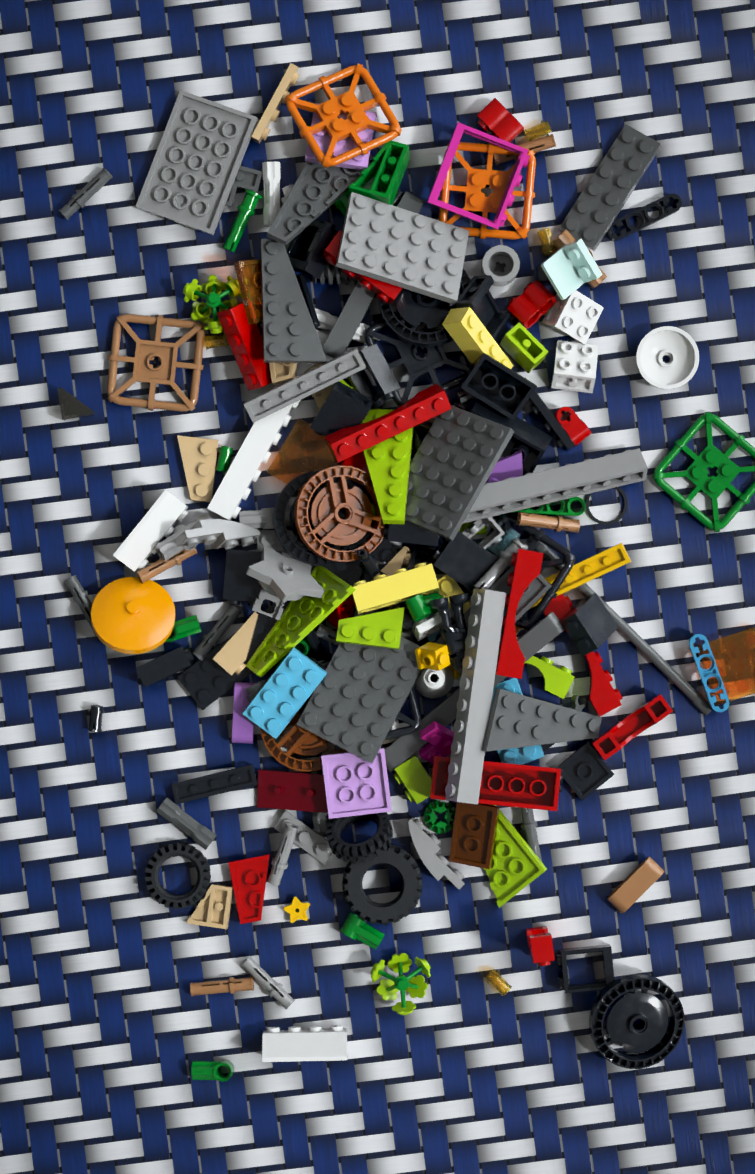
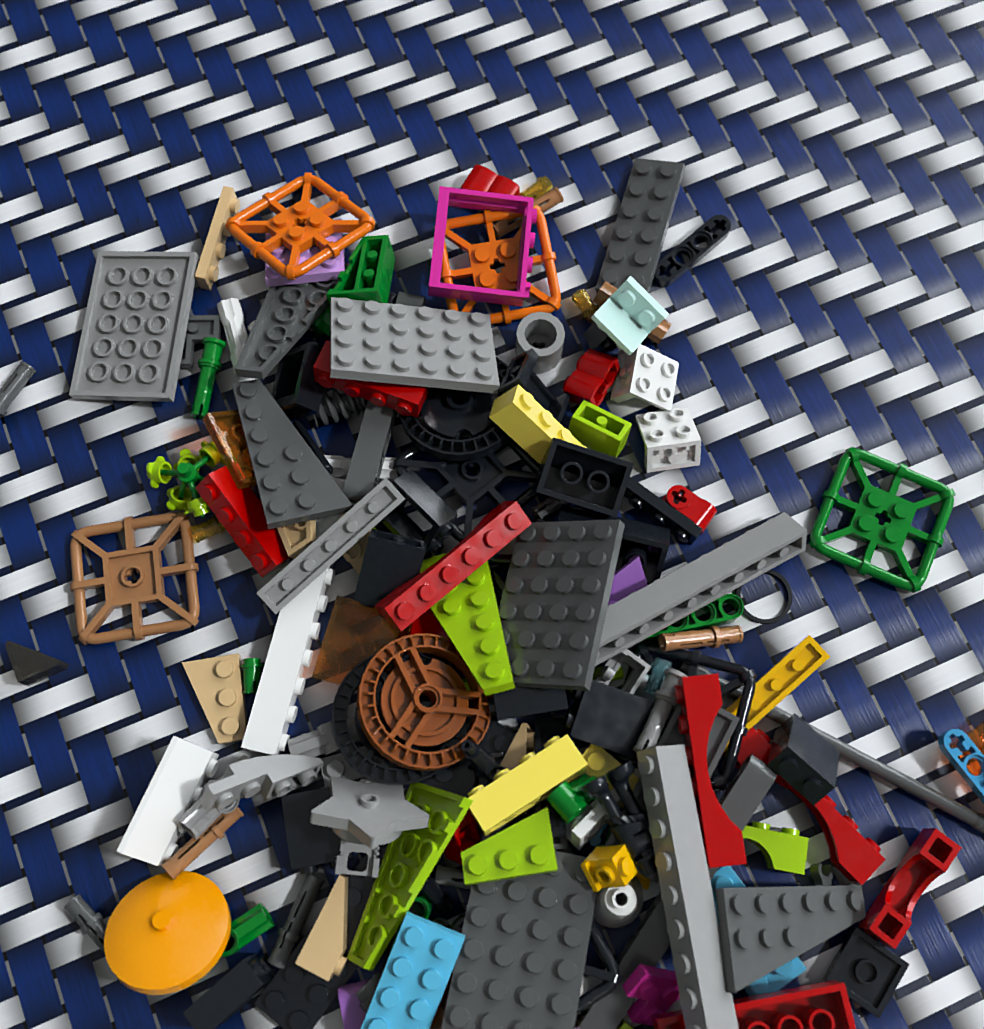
camera: 20 degrees left, 15 degrees down
white dish [636,326,699,389] -> none

